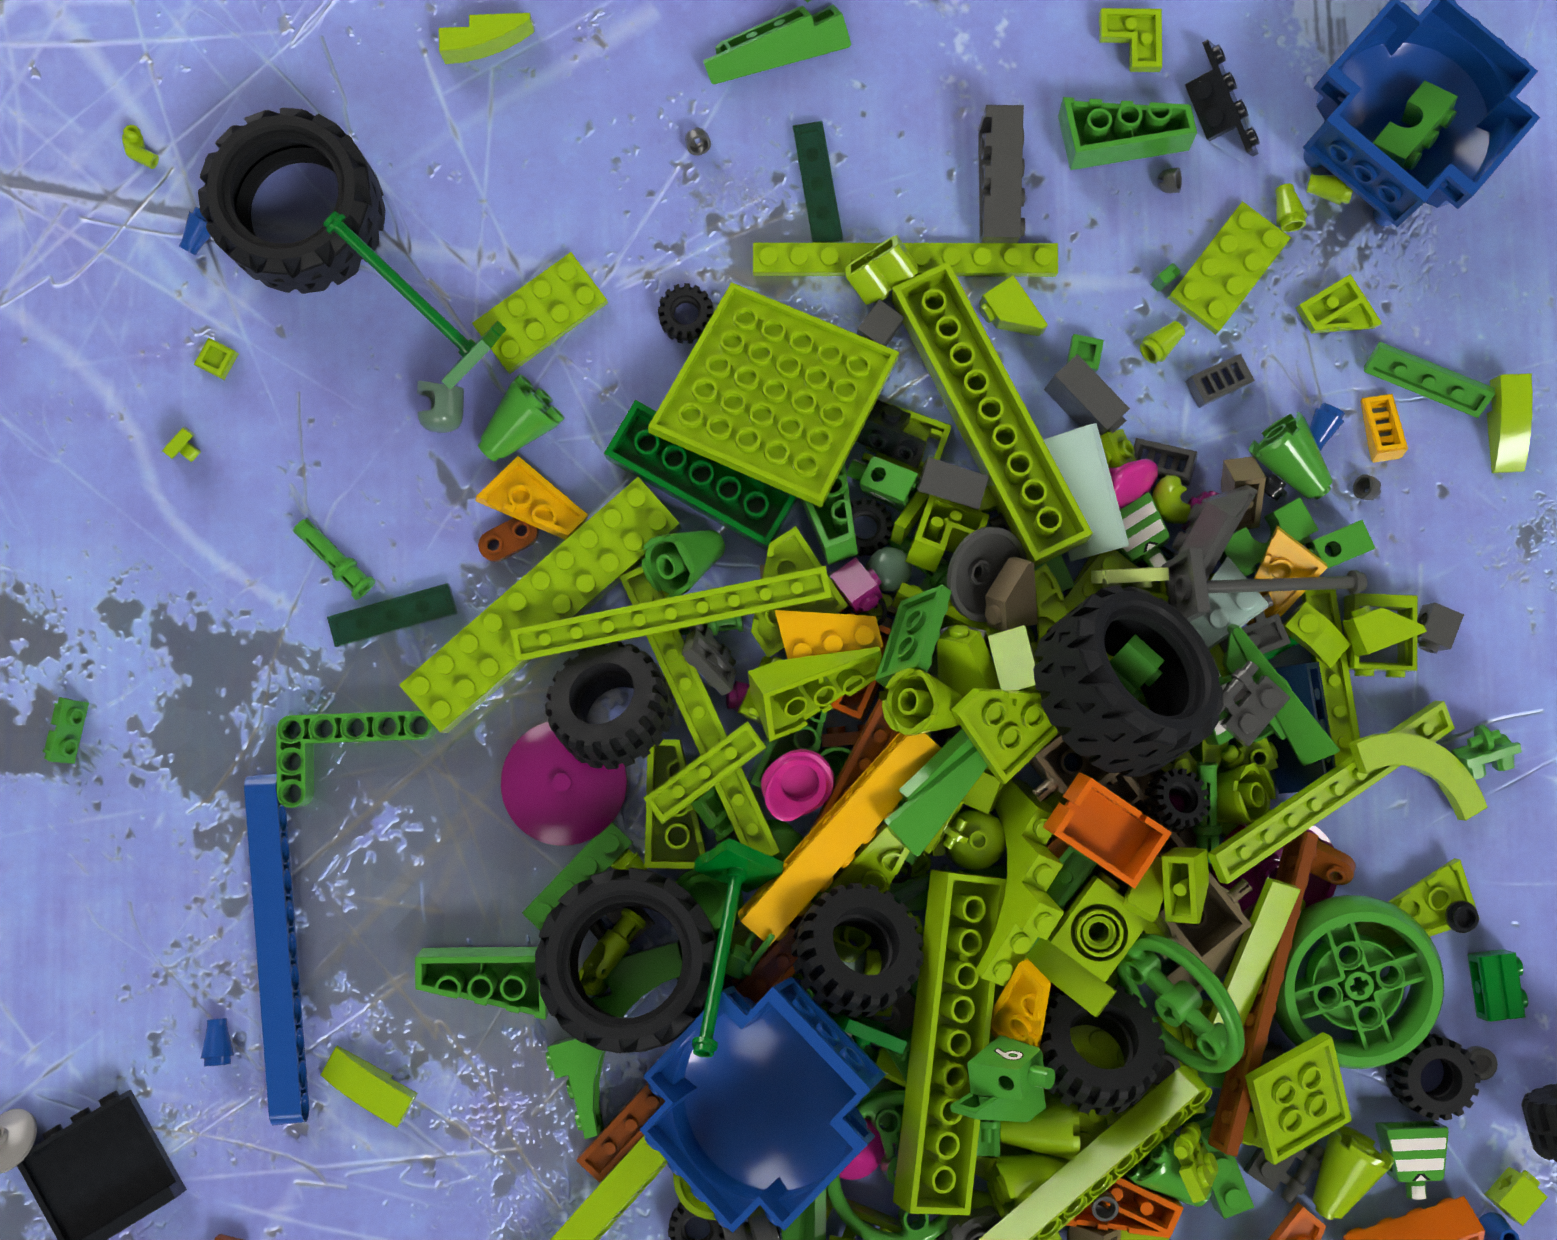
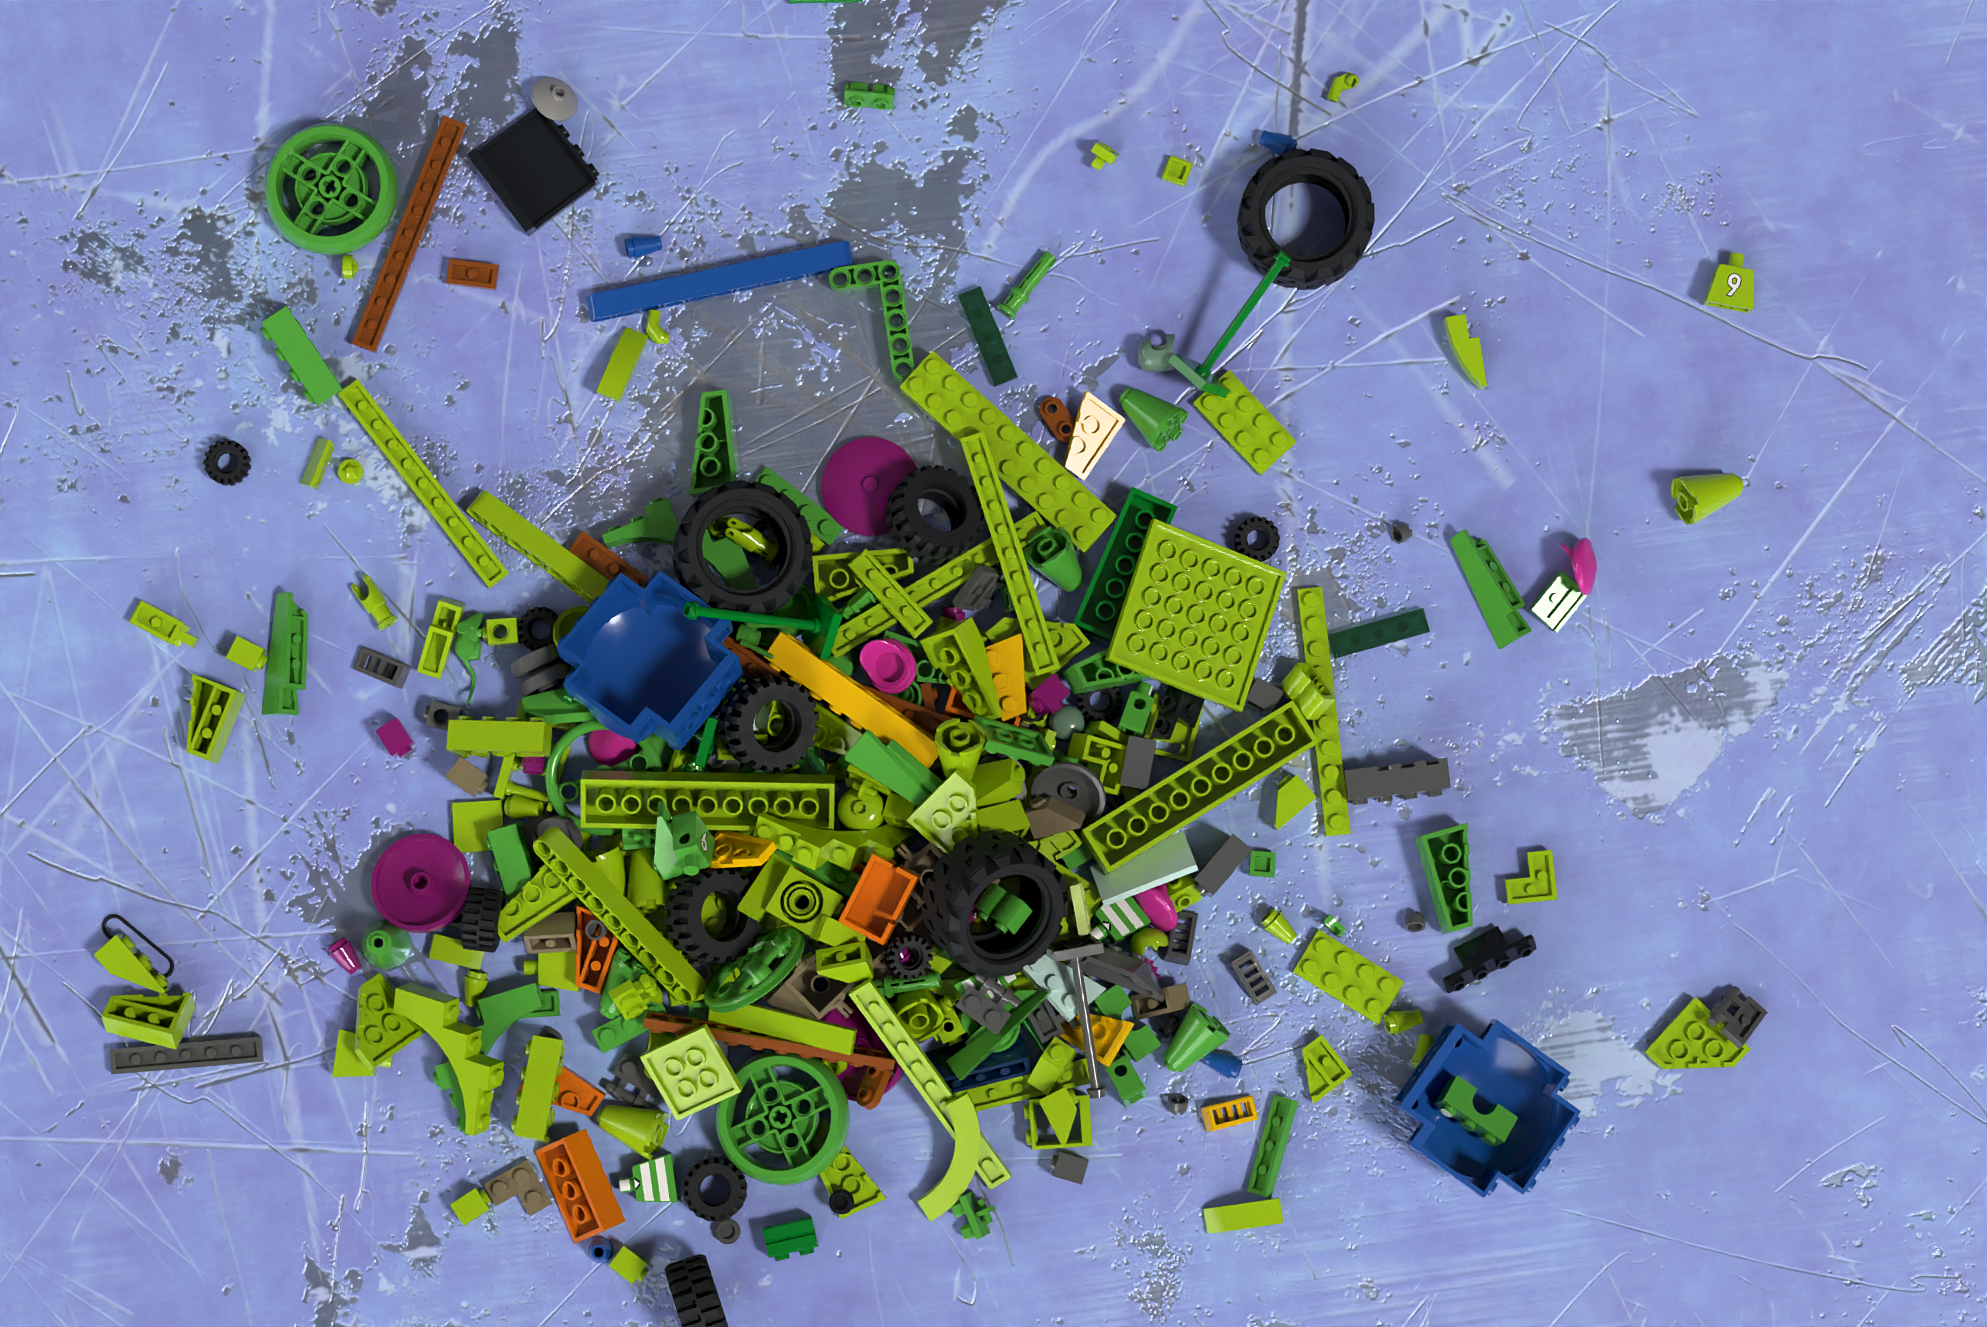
camera: 85 degrees right, 0 degrees up
none -> lime arm [646,310,670,345]

